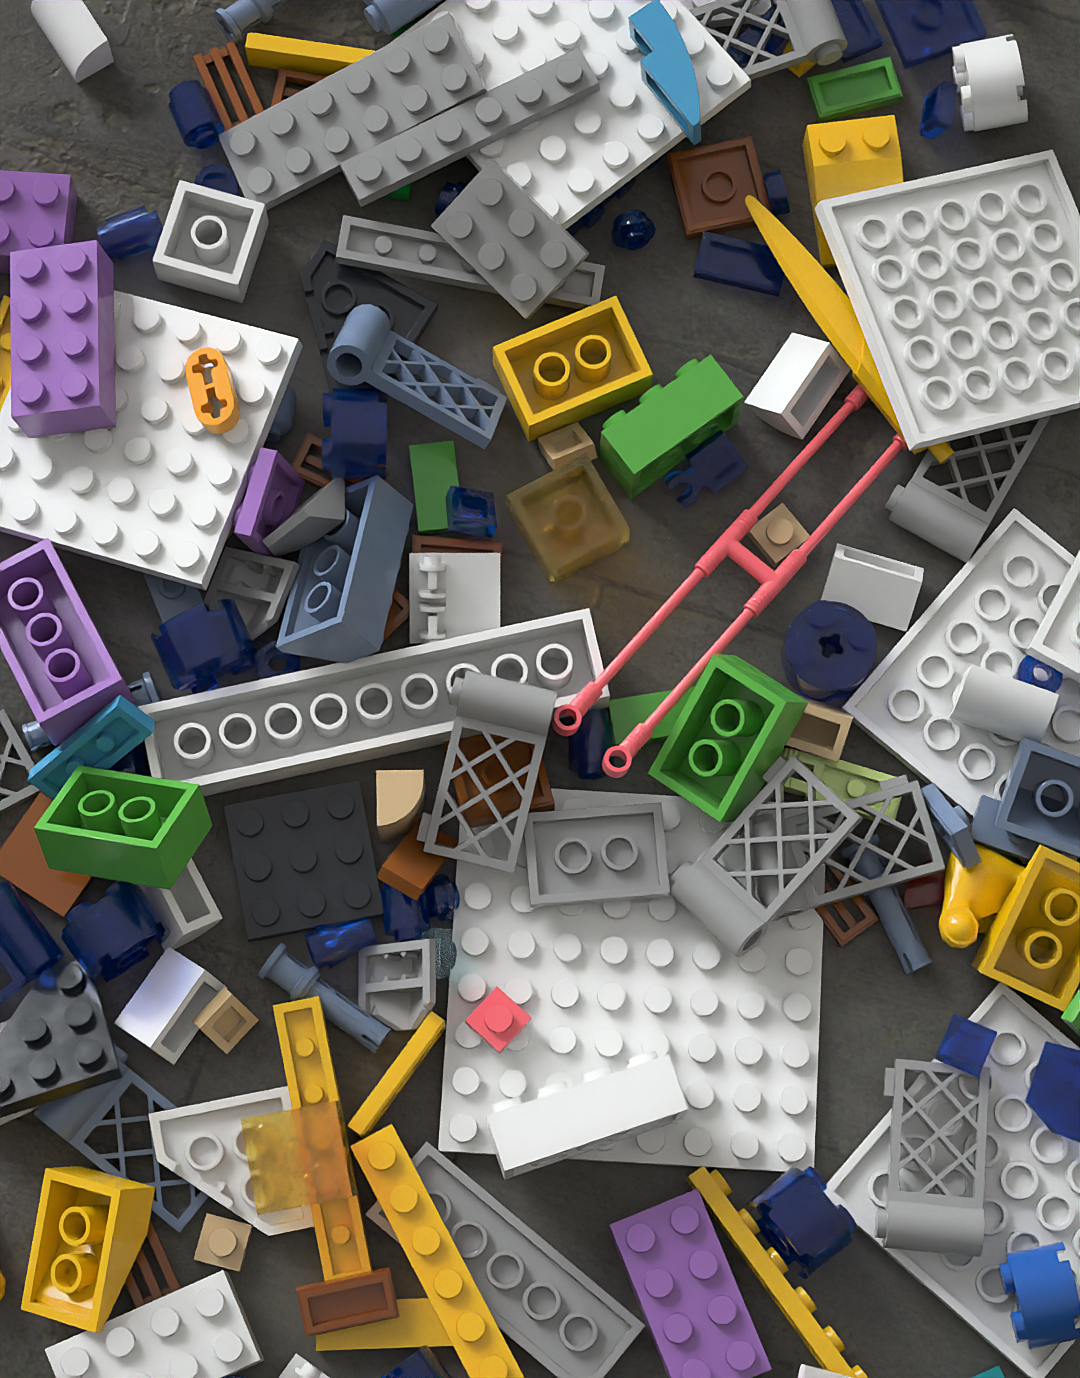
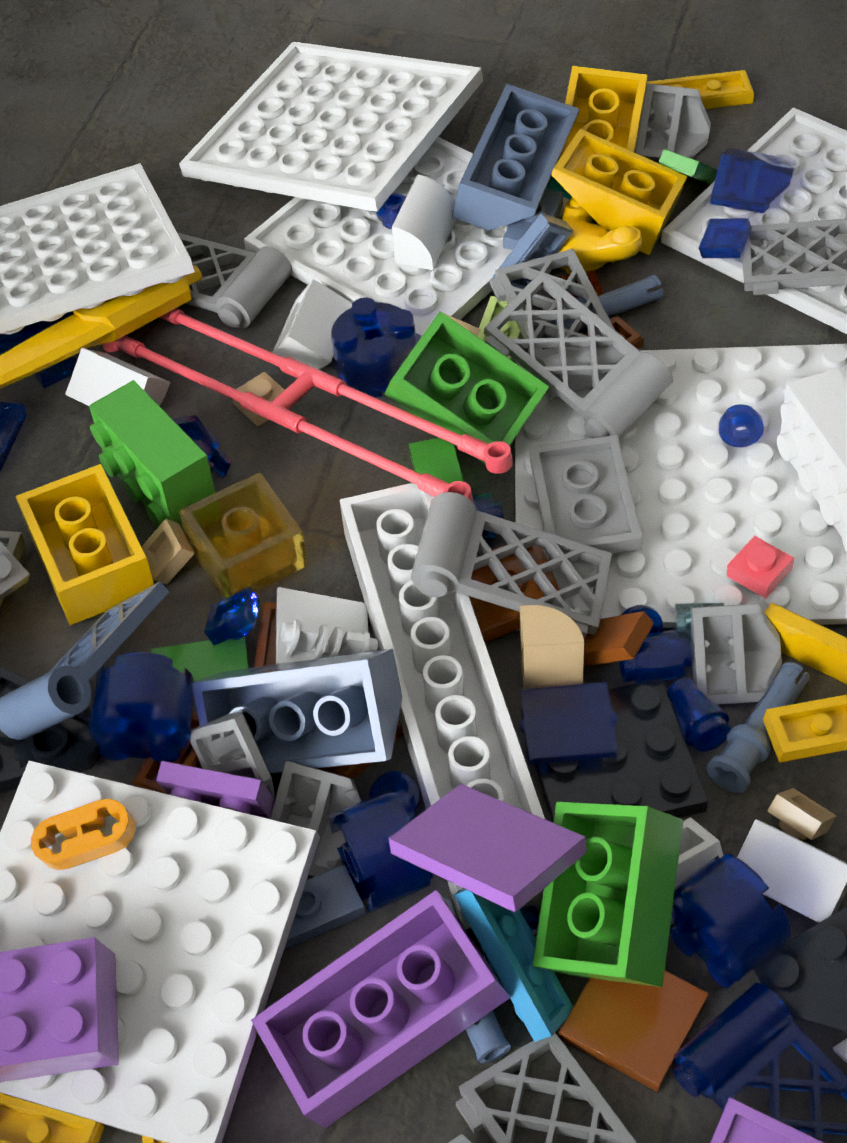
camera: 85 degrees left, 25 degrees down
none -> medium lavender tile [389,784,587,913]
none -> clear blue piece [520,682,618,764]
none -> clear blue plate [718,404,764,447]

